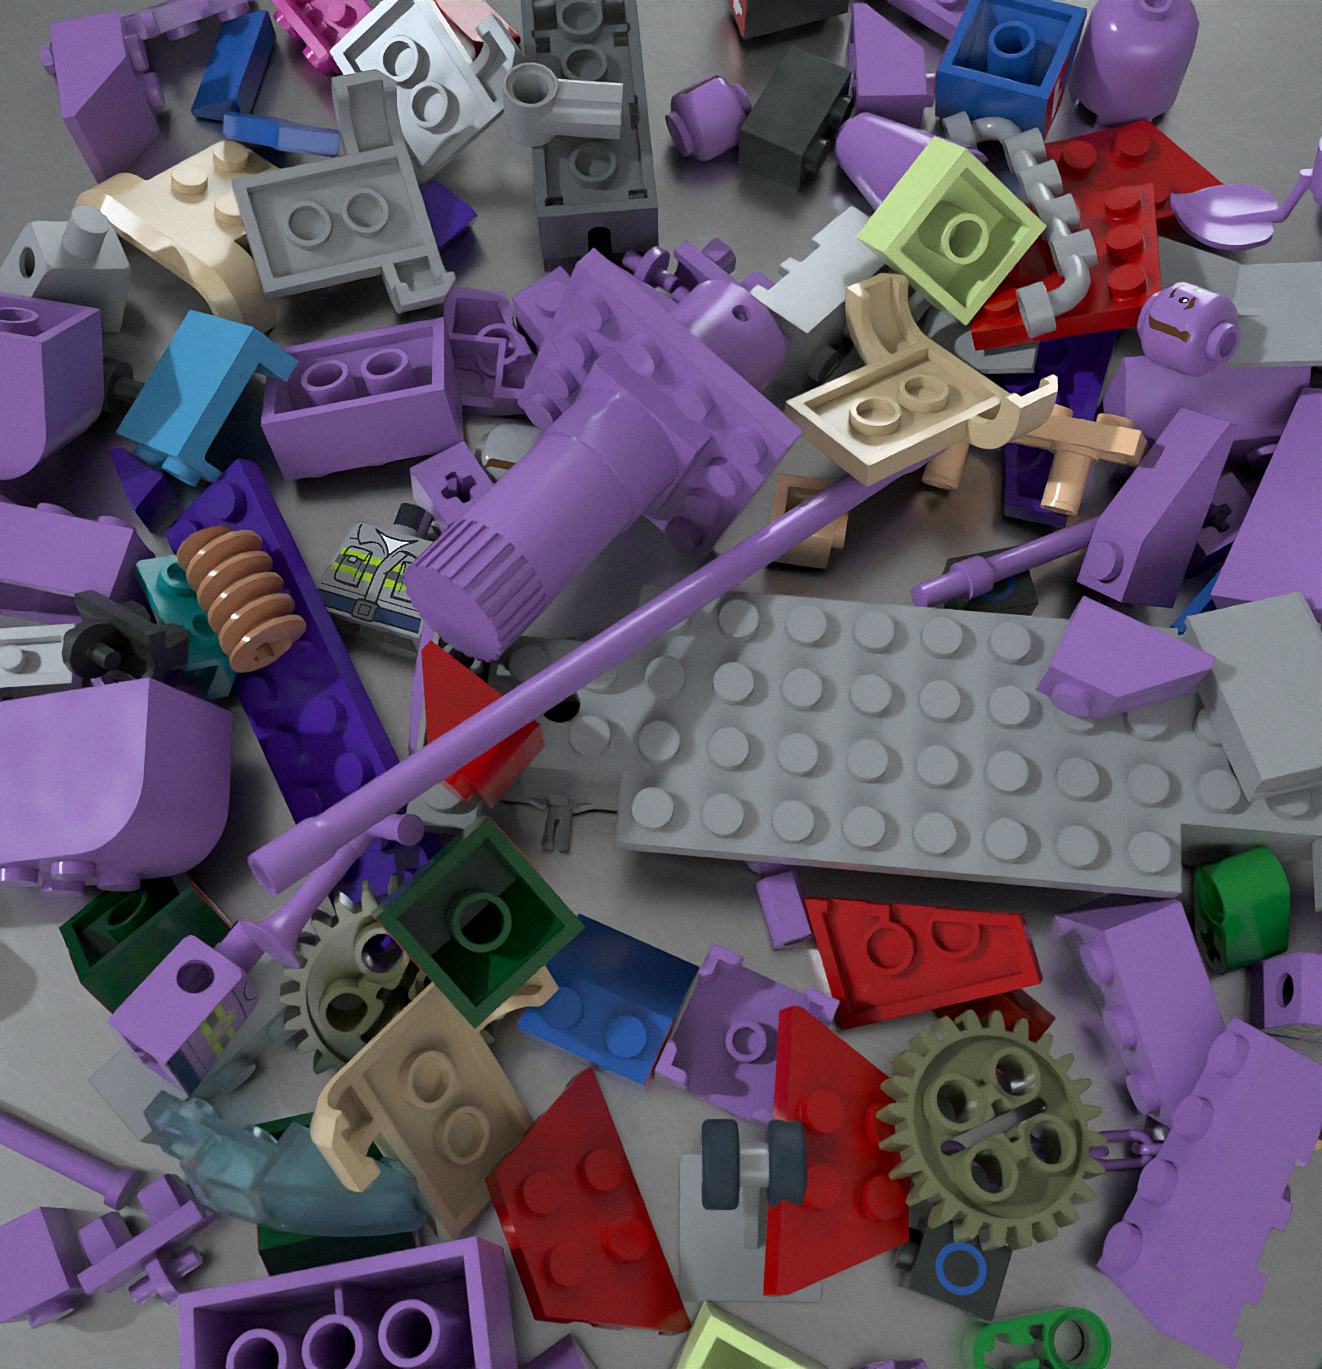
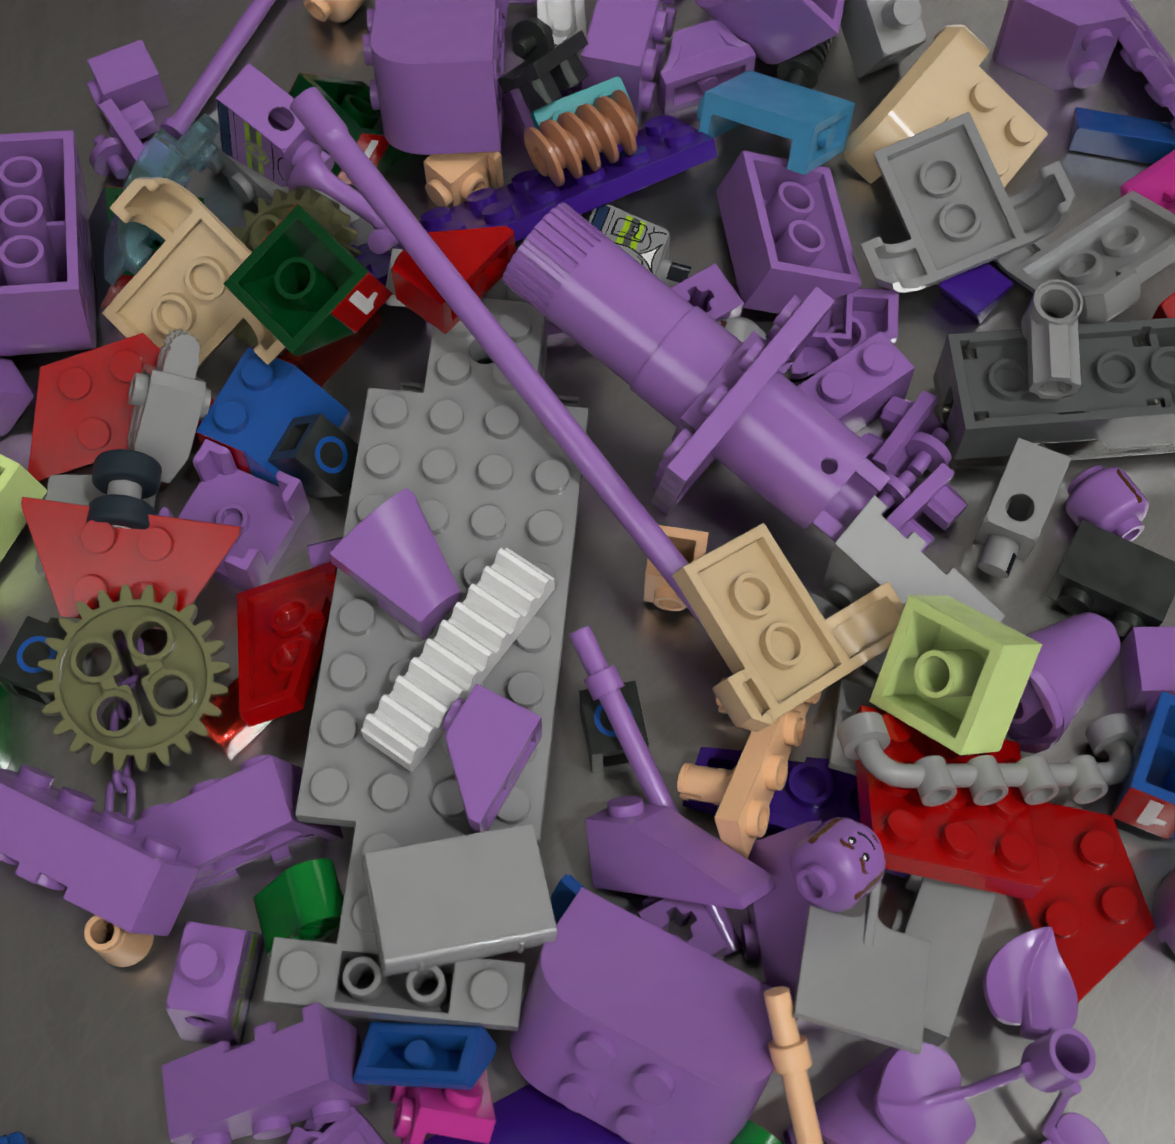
camera: 90 degrees right, 5 degrees down
dark purple slope [109,445,181,534] -> none
blue tile [223,111,340,158] -> none
none -> light grey hinge [127,328,211,483]
none -> pearl dark grey brick [267,413,359,498]
none -> medium lavender slope [329,488,462,640]
none -> white gear [361,547,555,772]
none -> light nougat brick [423,151,504,208]
none -> medium lavender slope [657,18,756,115]
none -> light grey torso [975,438,1072,578]

